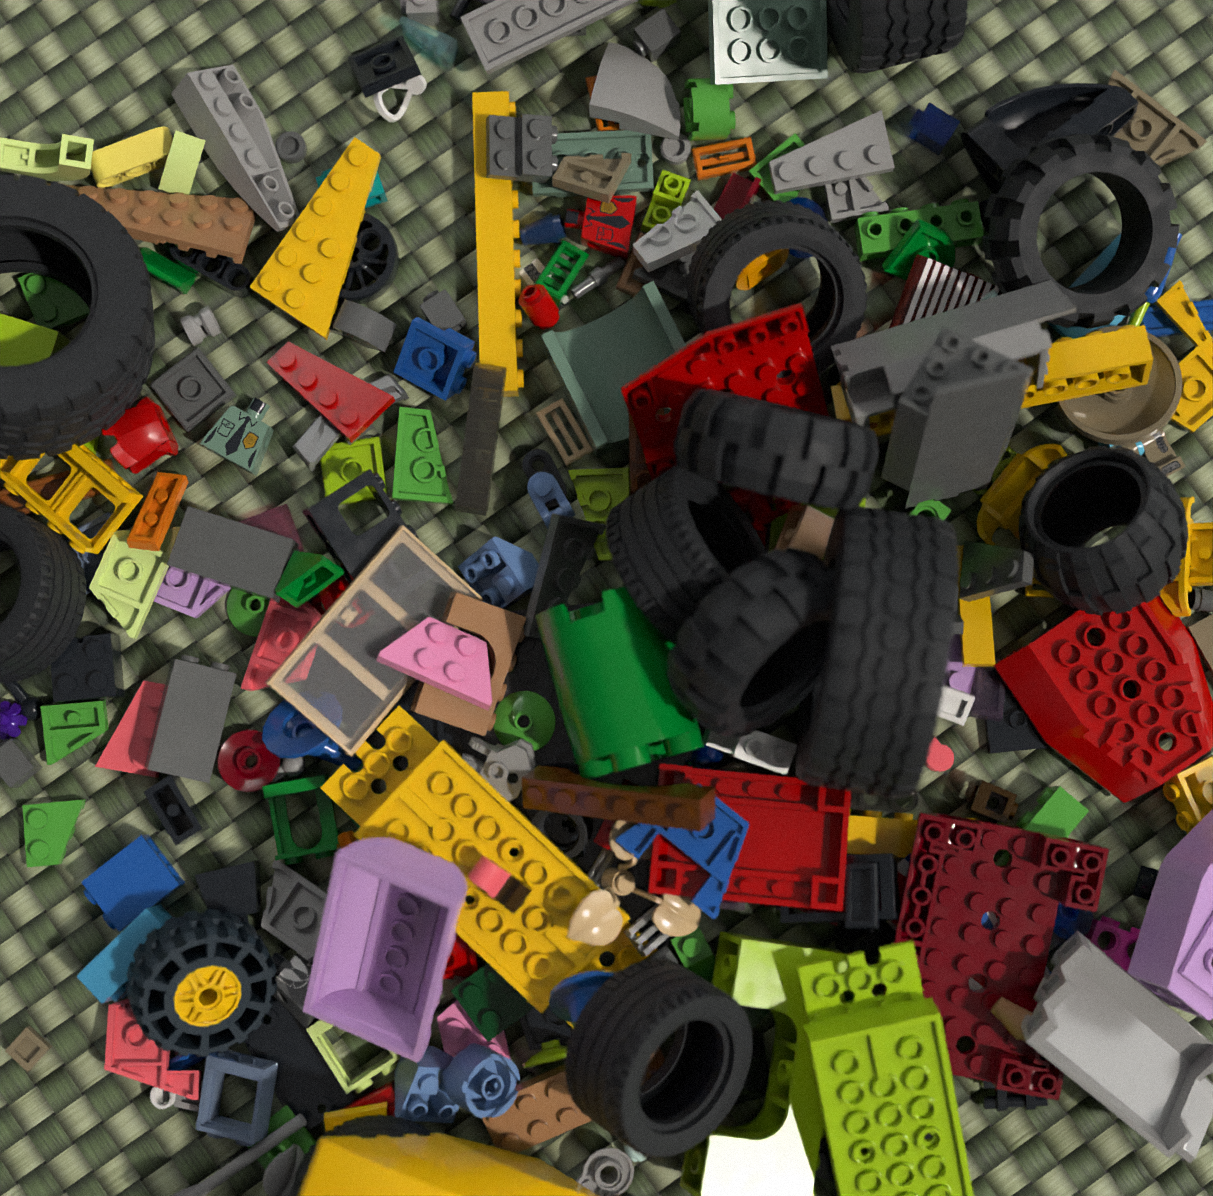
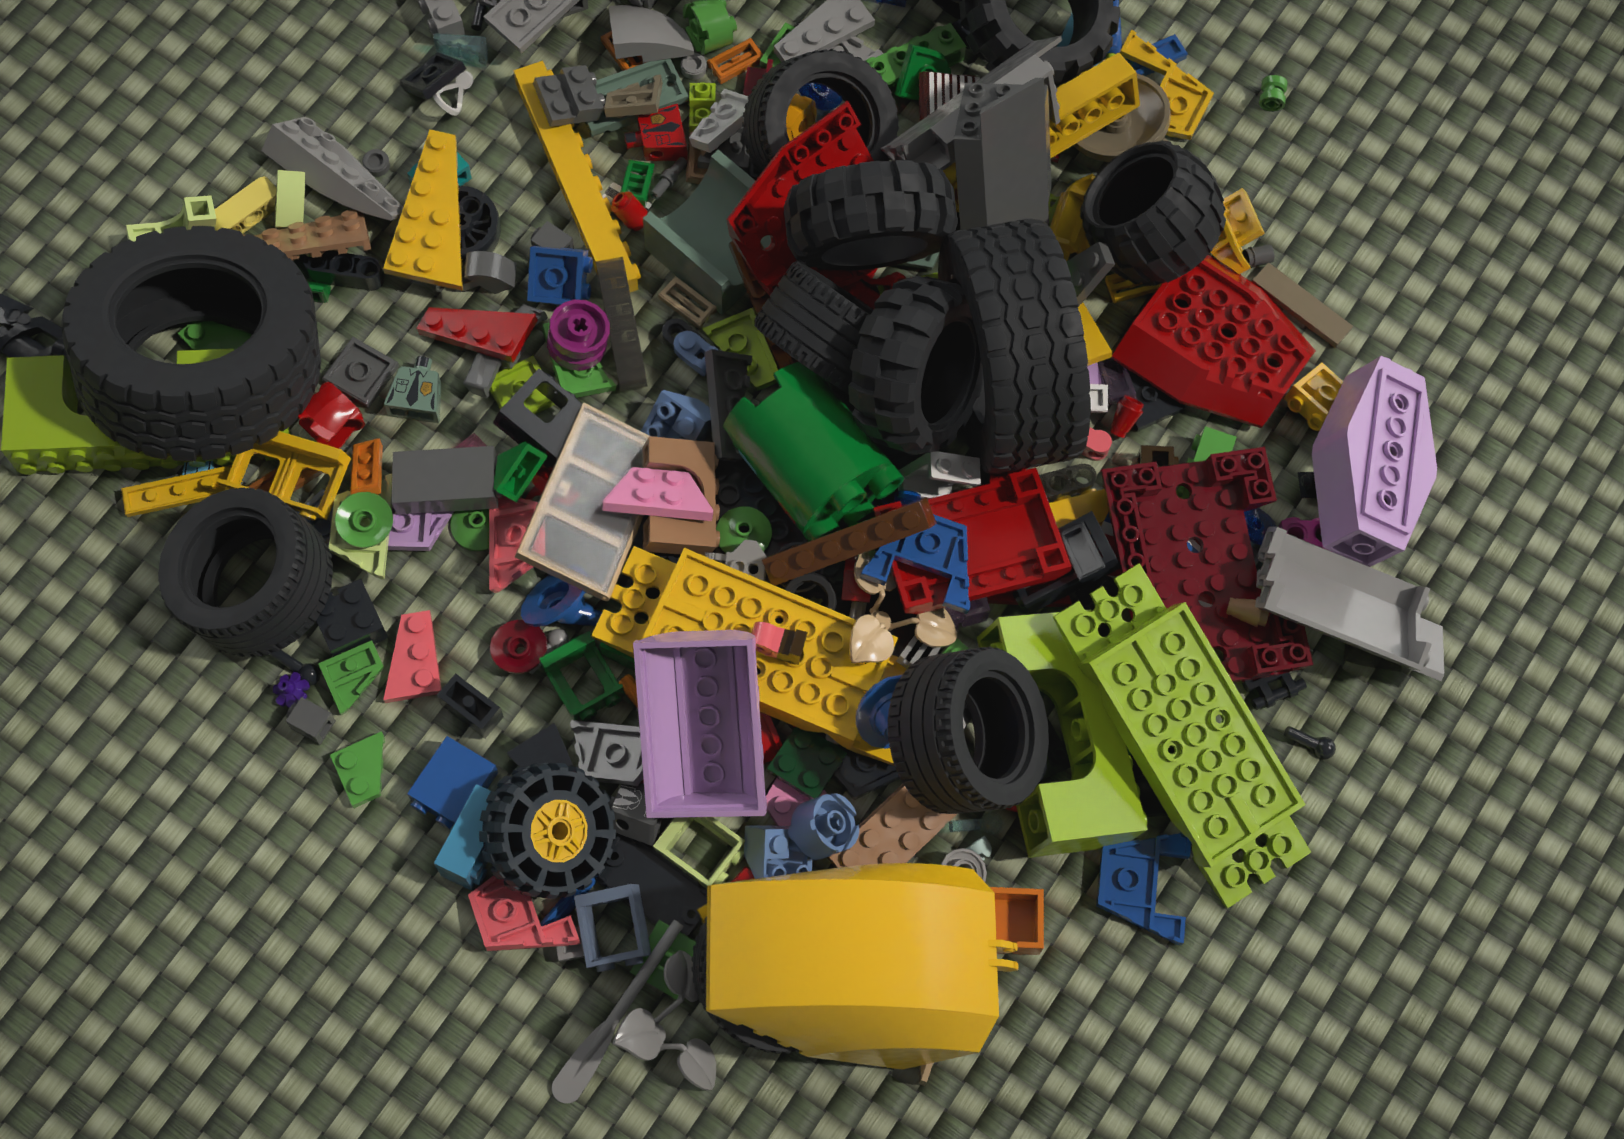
camera: 25 degrees left, 15 degrees down
dark tan plate [5,1026,53,1072] -> none
dark grey brick [144,654,237,783] -> none
white hinge [150,1087,176,1109] -> none
light grey wheel [180,306,222,346] -> none
dark blue cone [519,213,566,246] -> none
lime dish [522,1040,567,1068] -> none
none -> bright green dish [335,492,393,548]
none -> magenta wheel [547,299,610,371]
none -> red cone [1110,395,1144,438]
none -> black bar [1284,726,1336,760]

